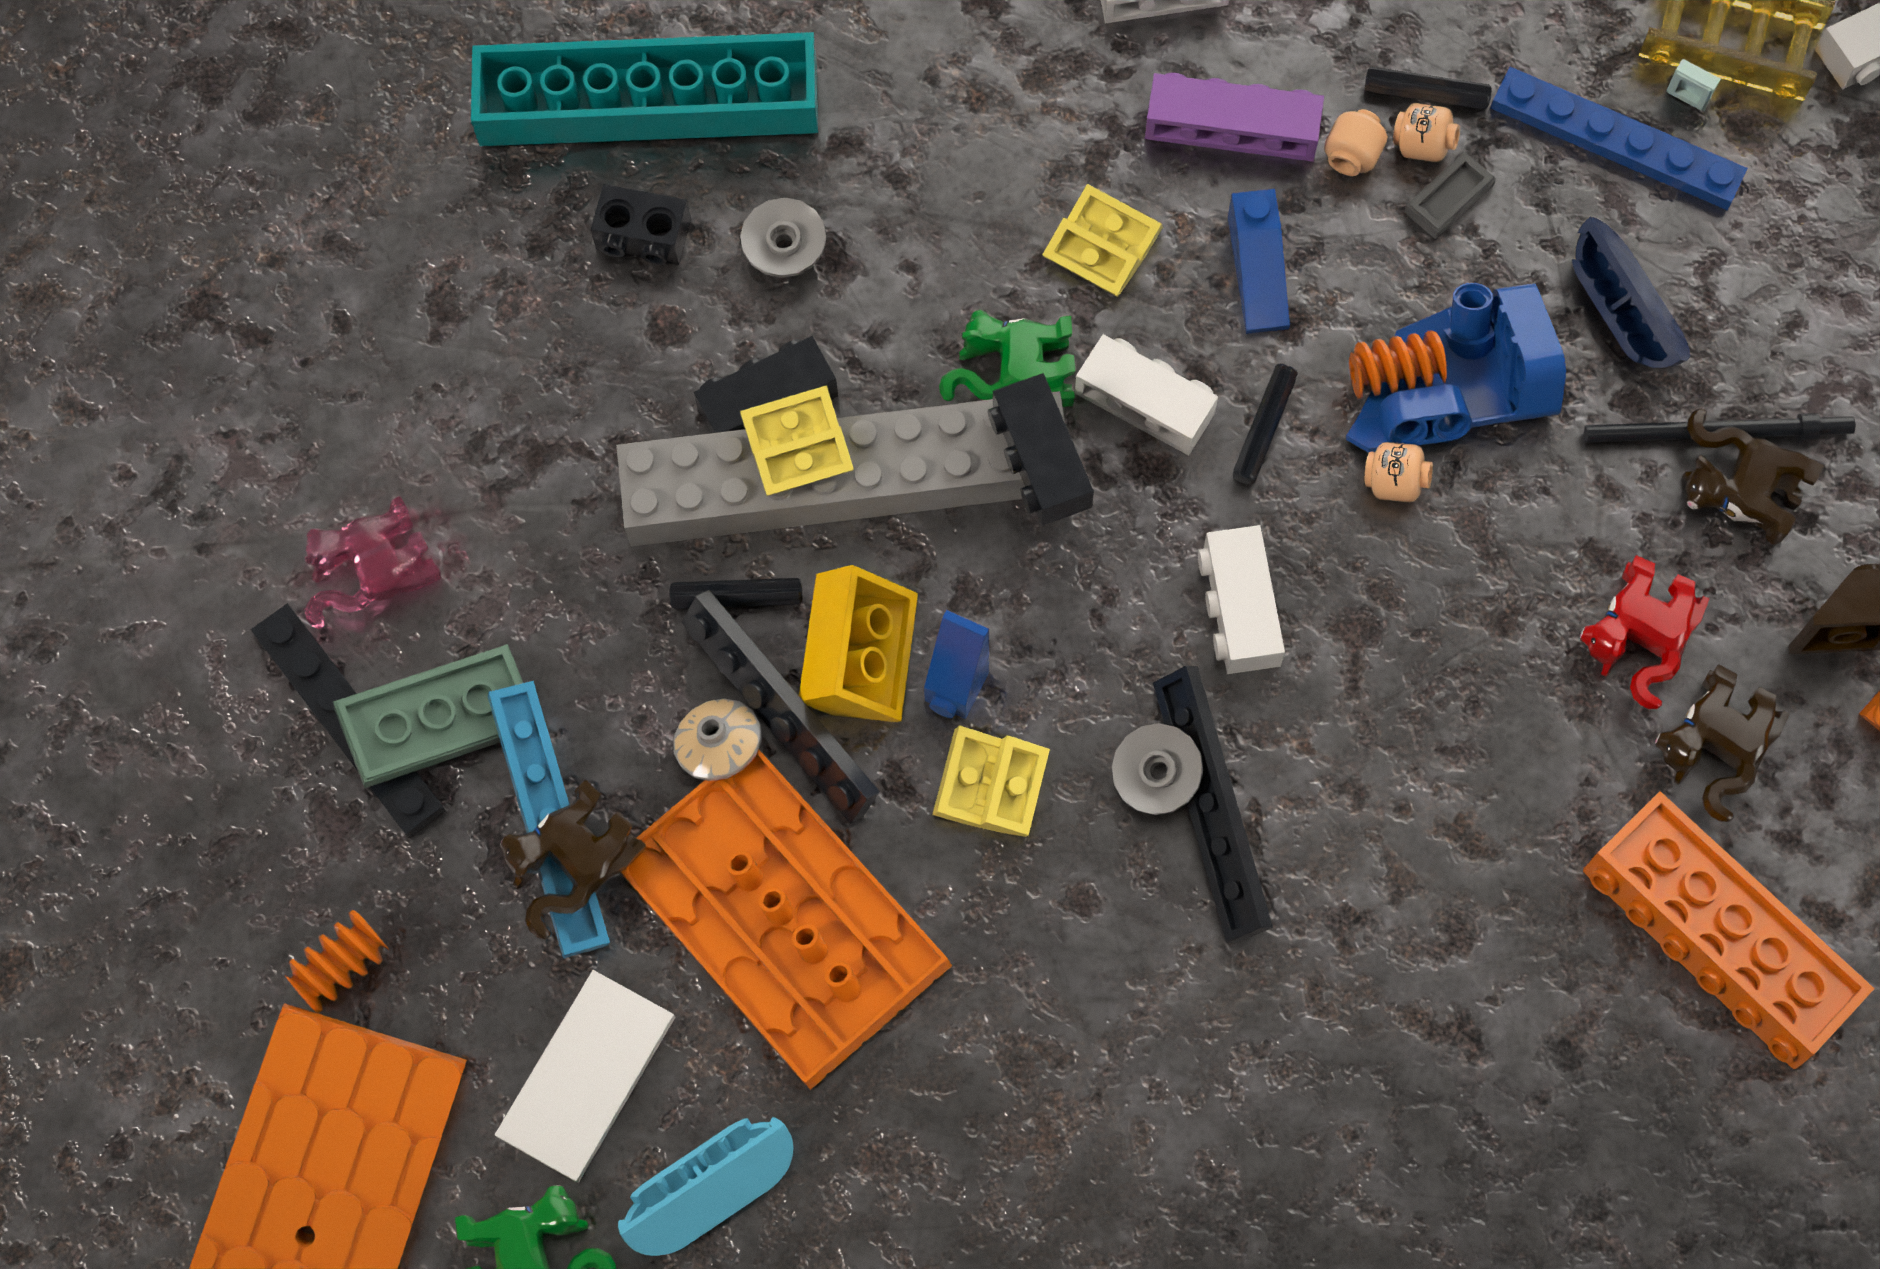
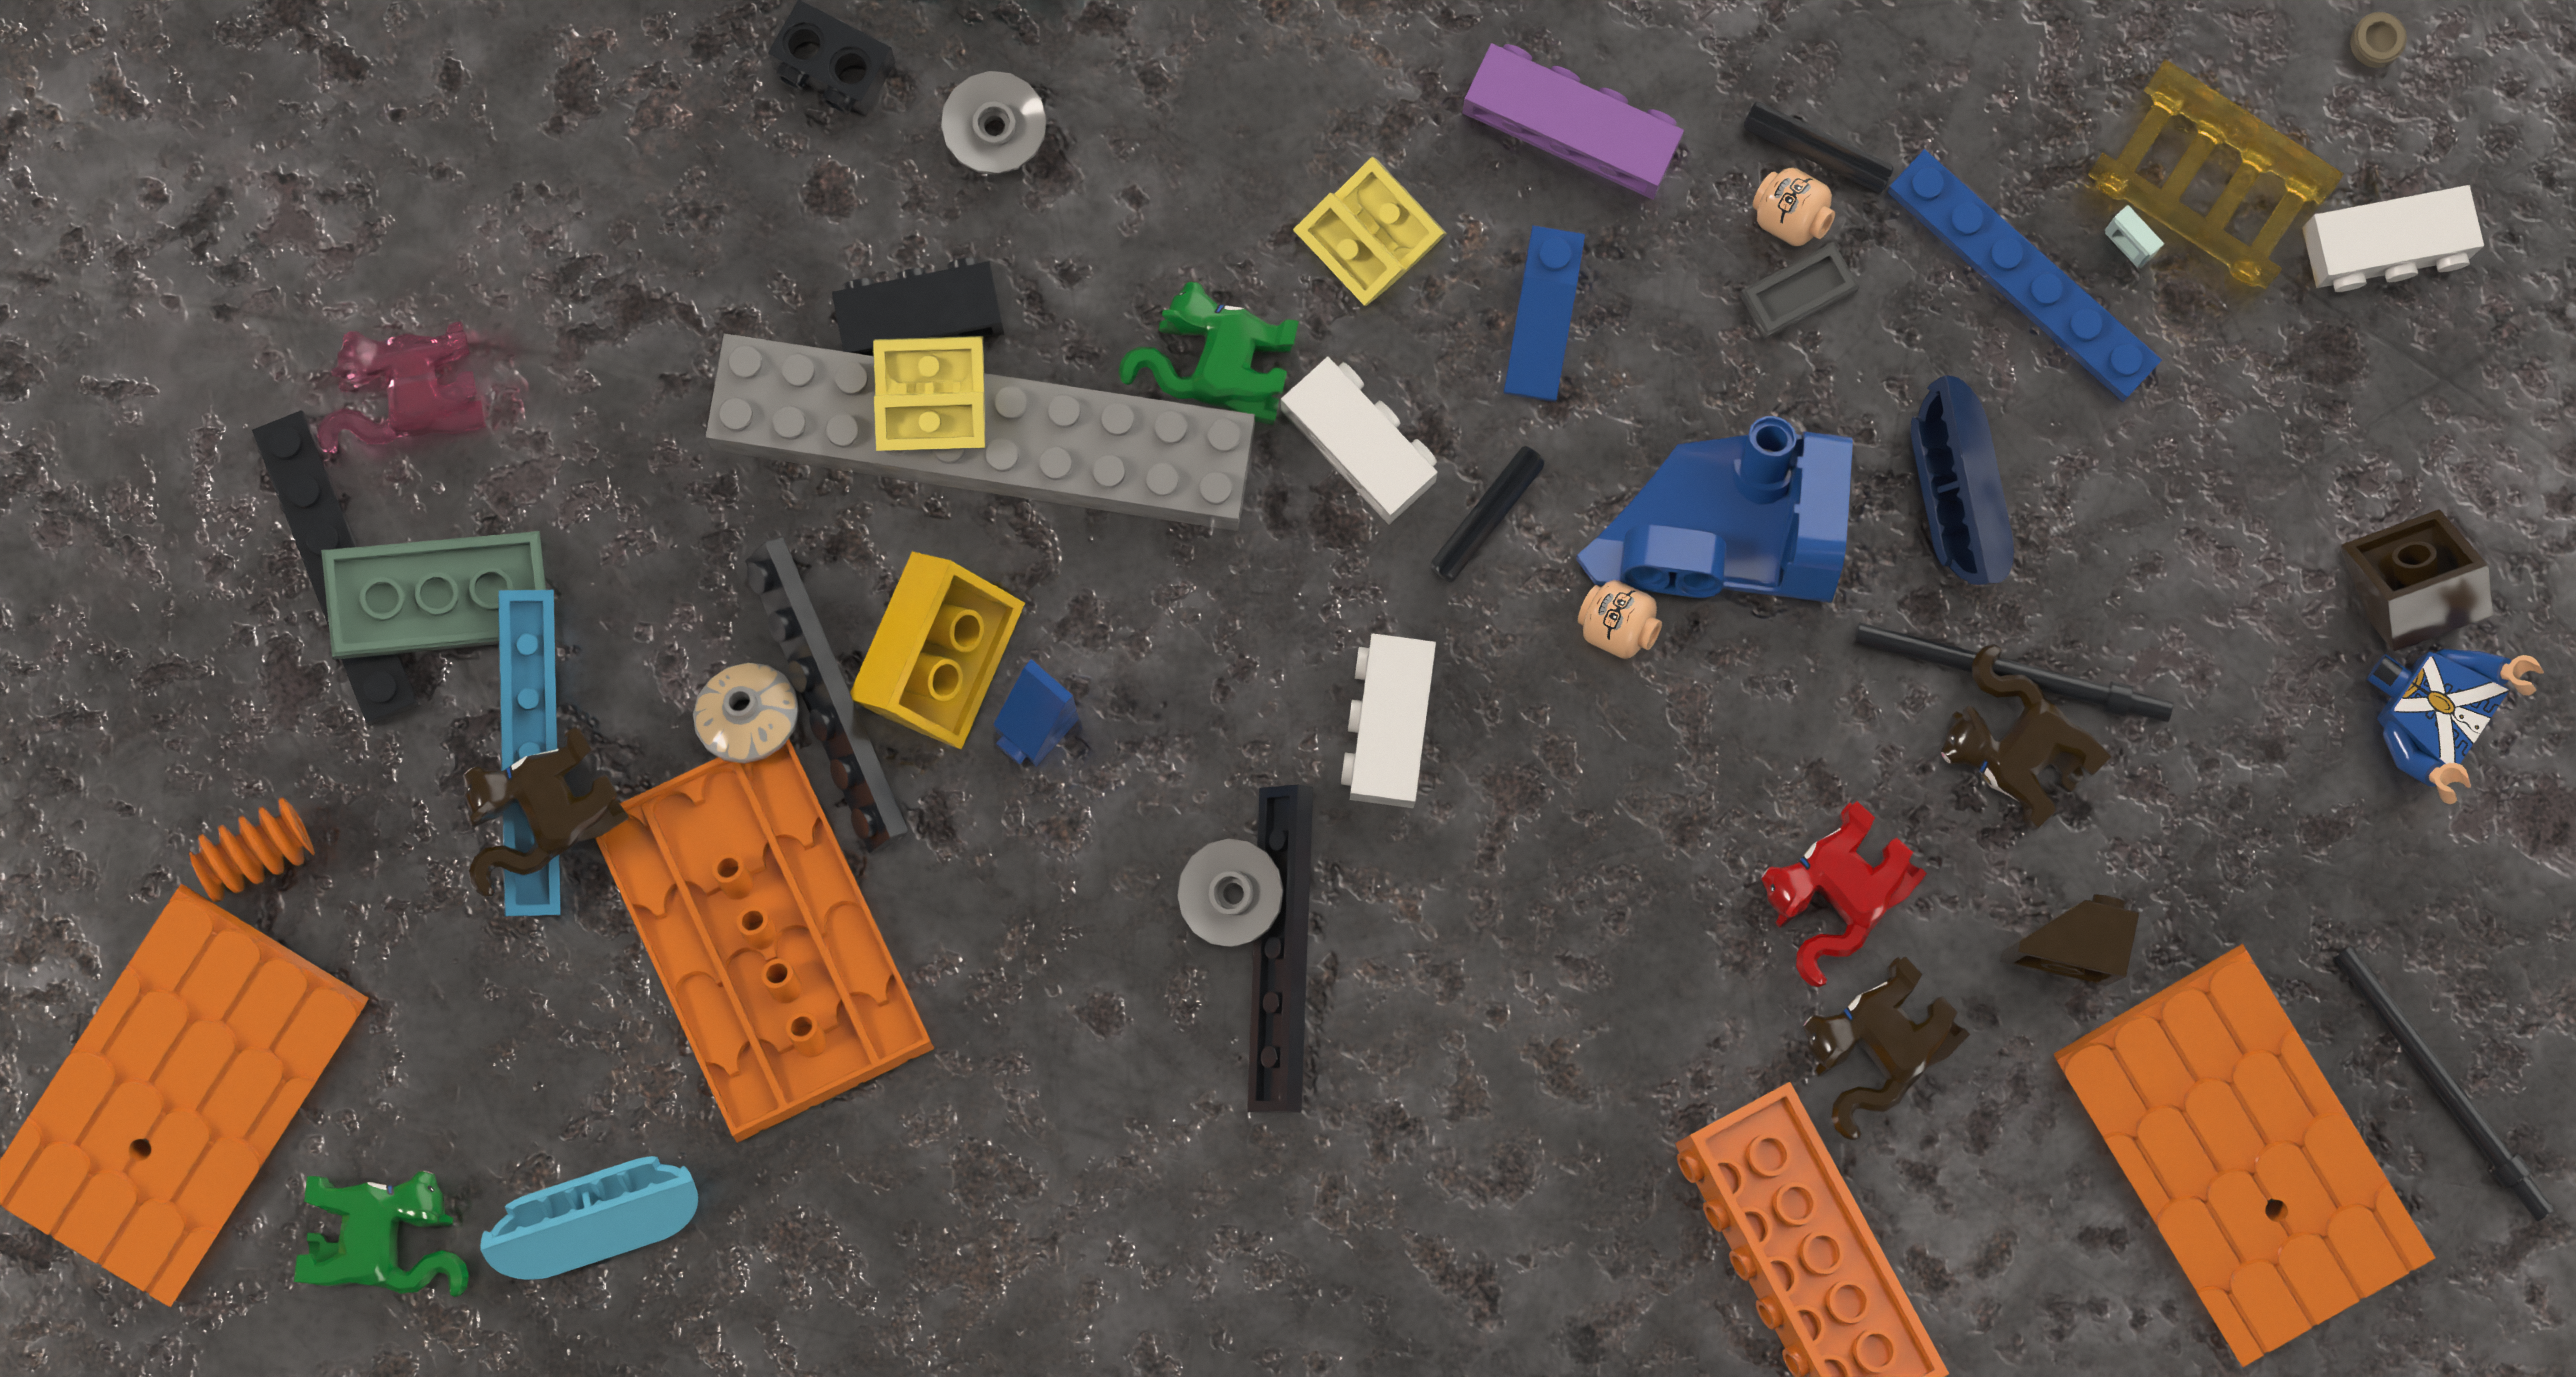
camera: 10 degrees right, 10 degrees up
white tile [495,970,676,1183] -> none
black axle [669,578,803,609] -> none
light yellow slope [932,725,1050,837] -> none
black brick [987,373,1094,526] -> none
light nougat head [1324,109,1388,176] -> none
orange piece [1349,330,1447,399] -> none

